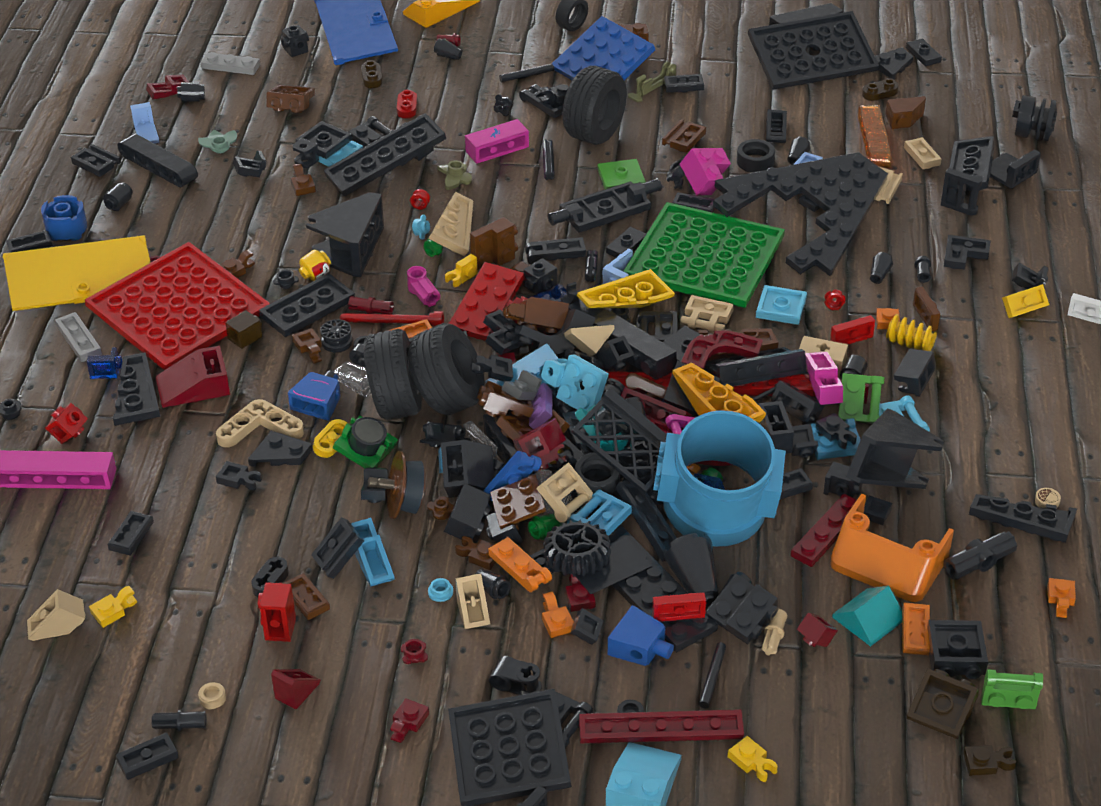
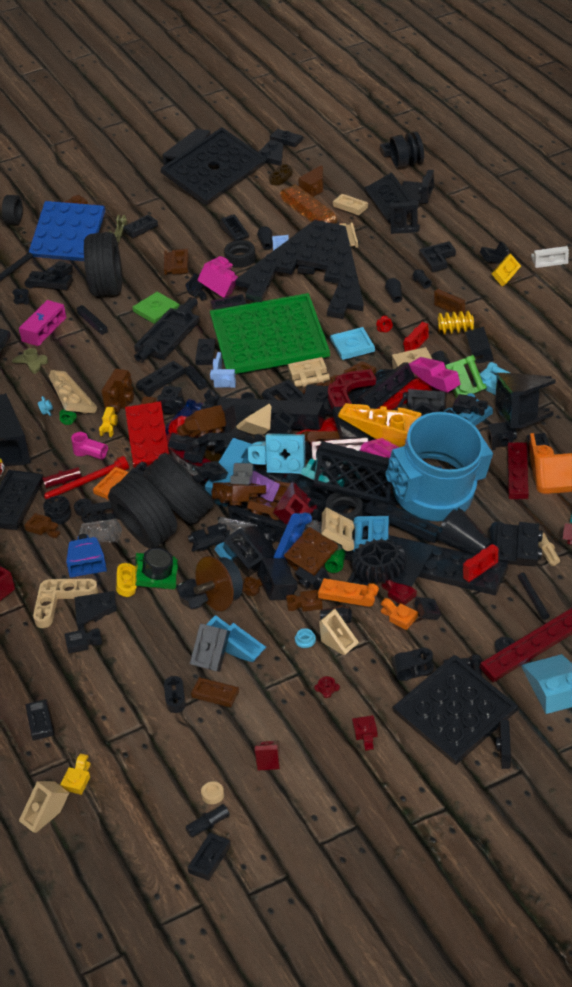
camera: 30 degrees left, 0 degrees up
red brick [258,582,296,642] -> none
red bush [410,189,430,210] -> none
yellow wedge [577,269,675,308] -> none
blue torso [608,605,674,666] -> none
orange plate [876,308,900,329] -> none

